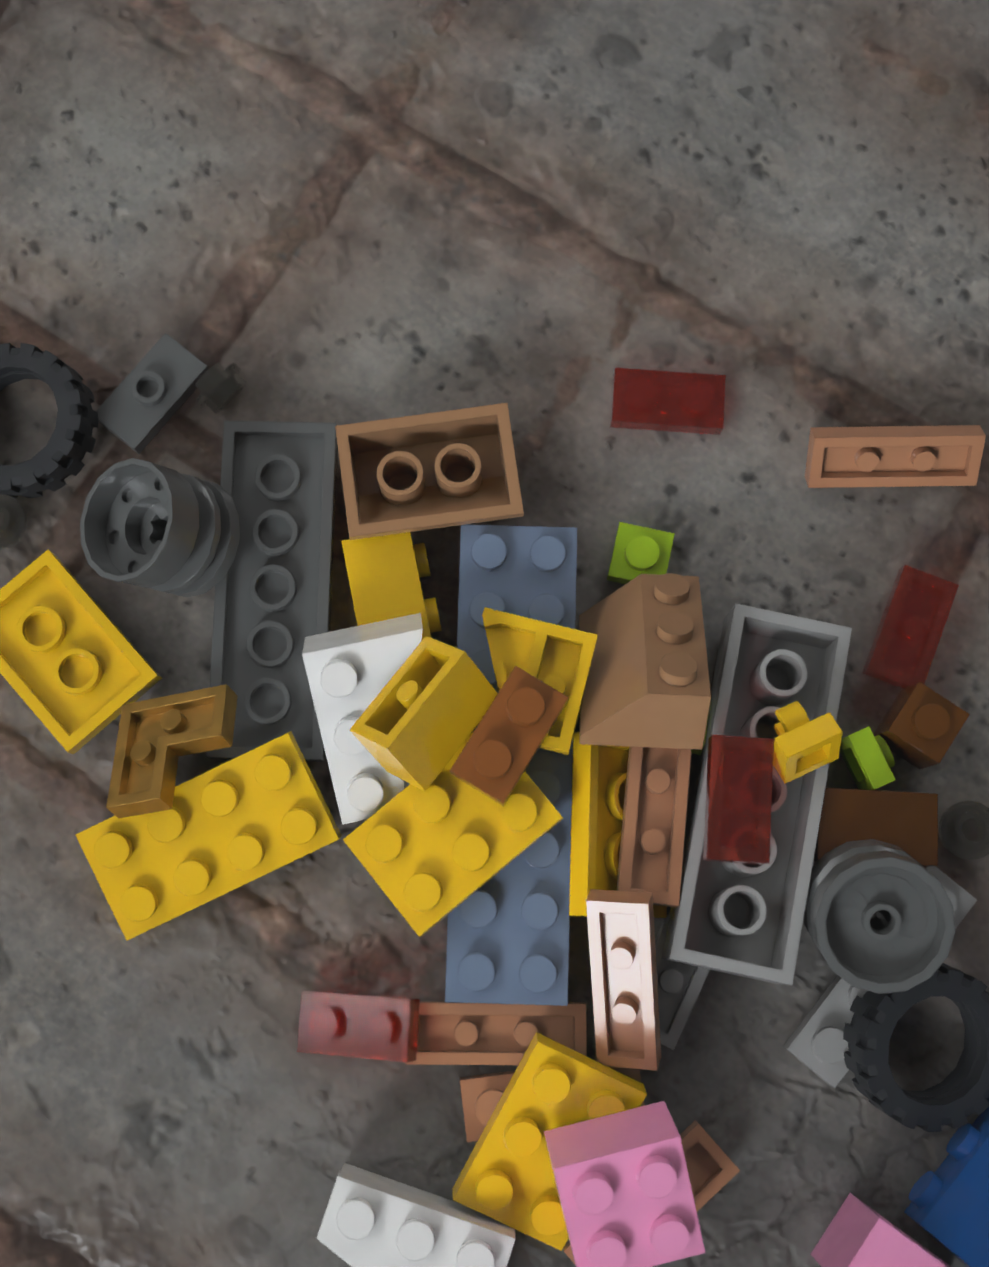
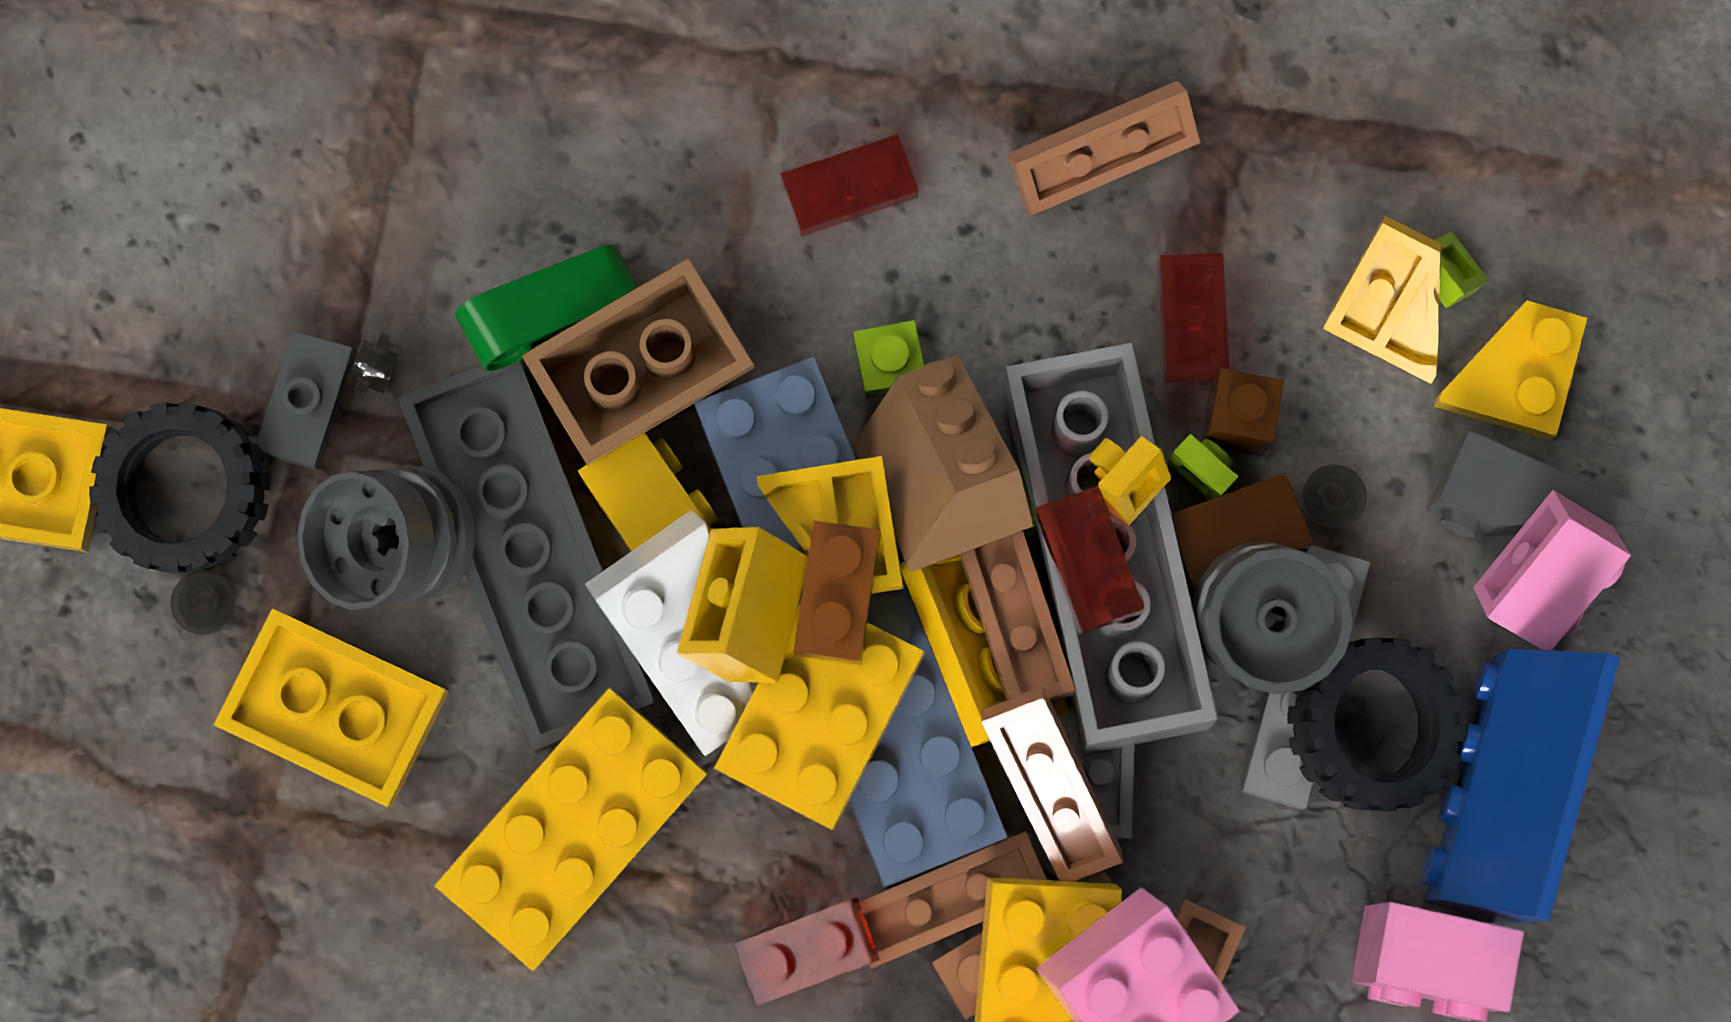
camera: 25 degrees left, 0 degrees up
pearl gold plate [106,684,238,818] -> none
none -> green beam [455,244,638,372]

